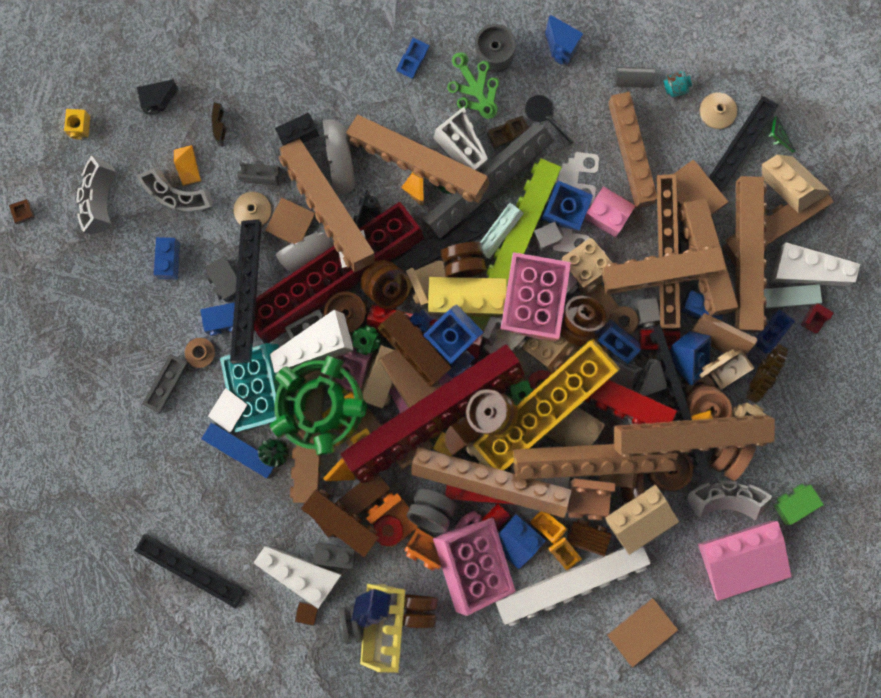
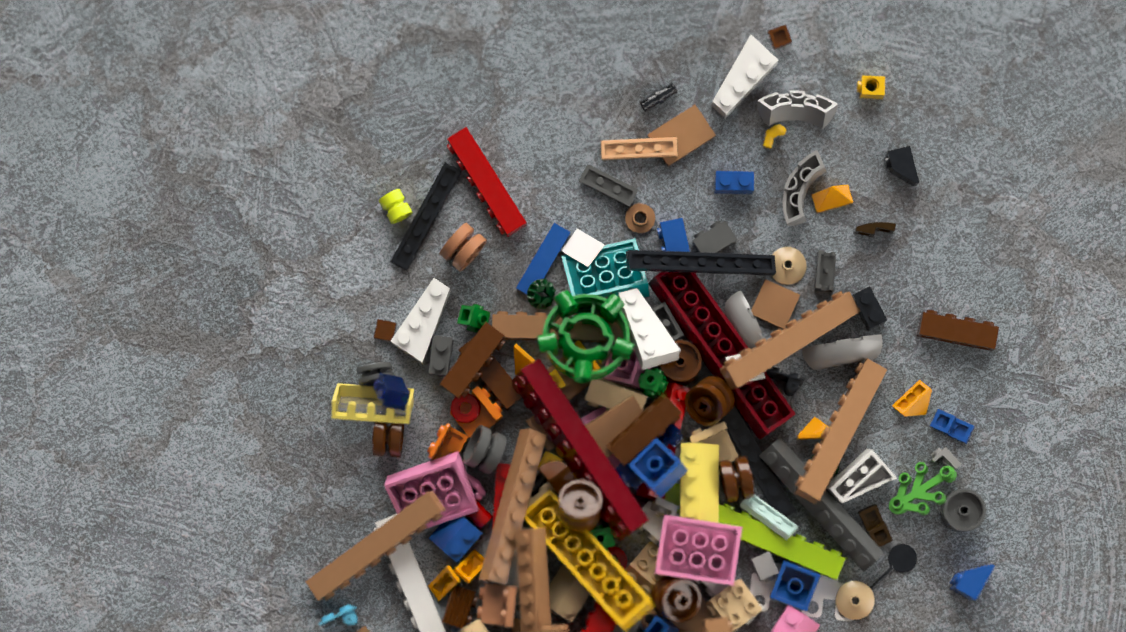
camera: 90 degrees right, 0 degrees up
none -> medium nougat brick [305,491,446,601]
none -> medium azure hinge [319,604,358,626]
none -> neon yellow wheel [378,189,413,224]
none -> nougat wheel [439,222,487,272]
none -> red brick [446,127,527,237]
none -> green brick [457,304,490,333]
none -> light nougat tile [601,137,678,160]
none -> black pin [639,82,678,112]
none -> medium nougat tile [647,105,716,167]
none -> white wedge [711,35,778,118]
none -> yellow arm [763,124,786,149]
none -> tan dish [835,581,874,620]
none -> light orange slope [892,380,932,417]
none -> reddish brown brick [917,310,999,351]
none -> light grey bracket [930,447,961,470]

